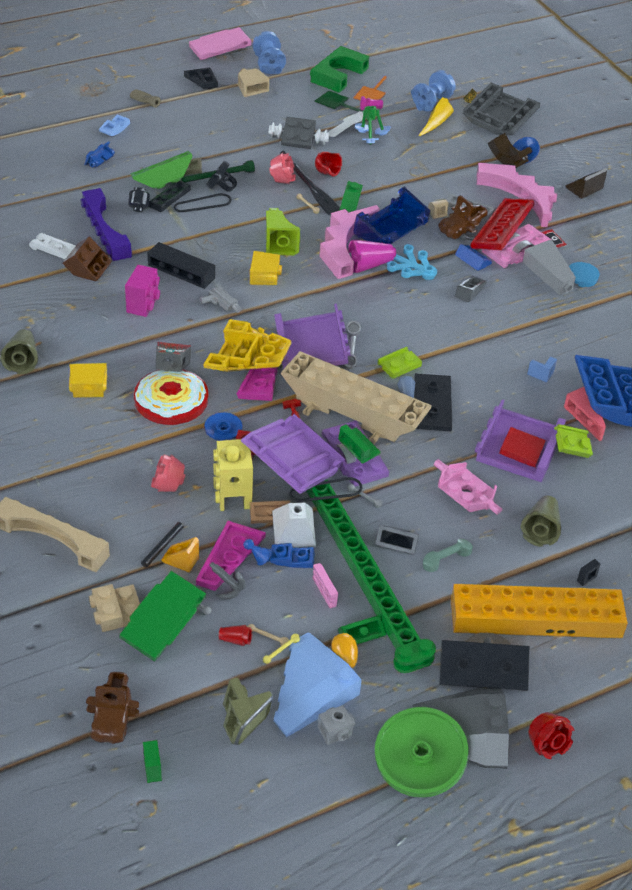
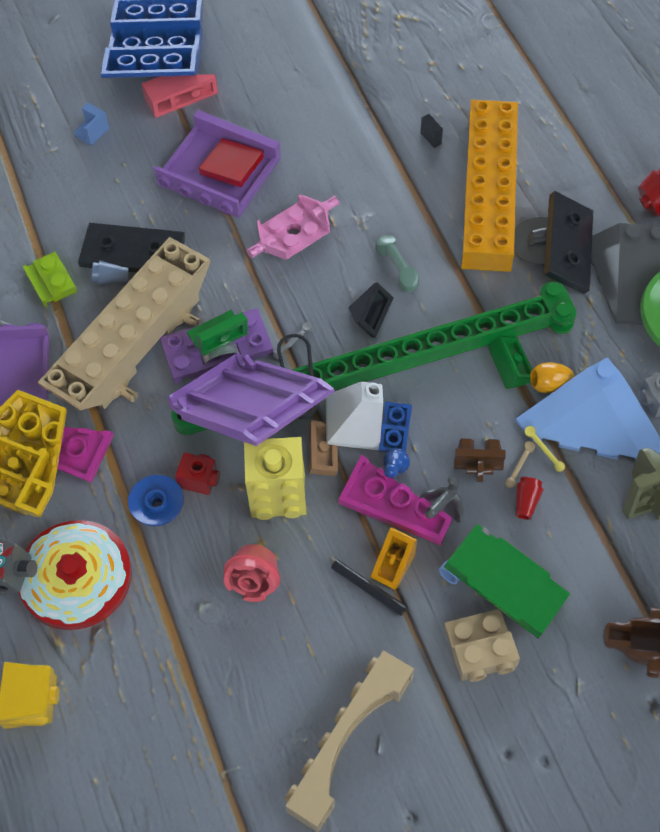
camera: 80 degrees left, 15 degrees up
red piece [282,399,301,419] -> none
bright pink tile [312,563,338,608] -> none
olive cone [520,495,561,547] -> none
lime plate [554,424,593,458] -> none
none -> reddish brown hips [454,438,506,482]

